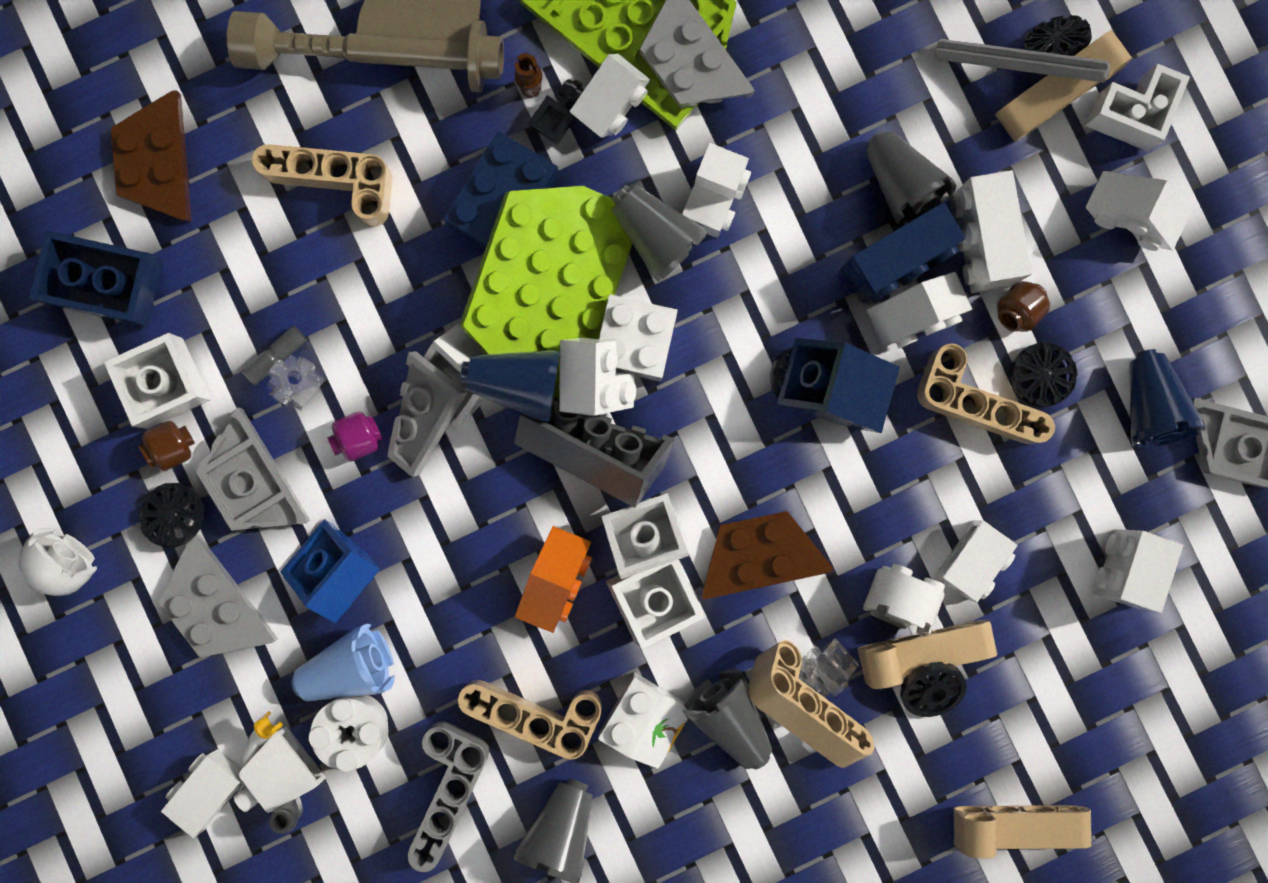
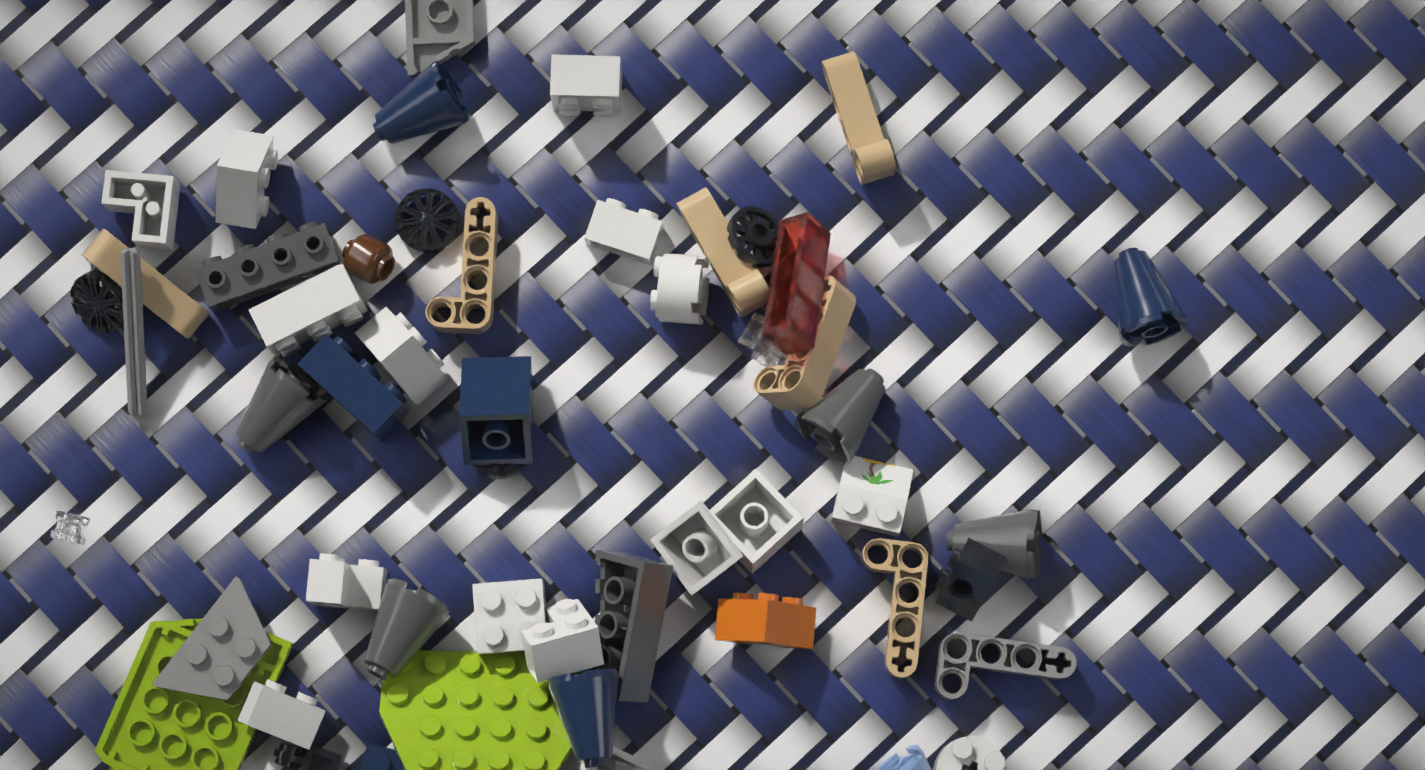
camera: 100 degrees left, 5 degrees down
reddish brown wing [701,511,833,600] -> none
none -> dark grey brick [195,221,341,313]
none -> clear red brick [762,212,831,356]
none -> black brick [935,538,1006,621]

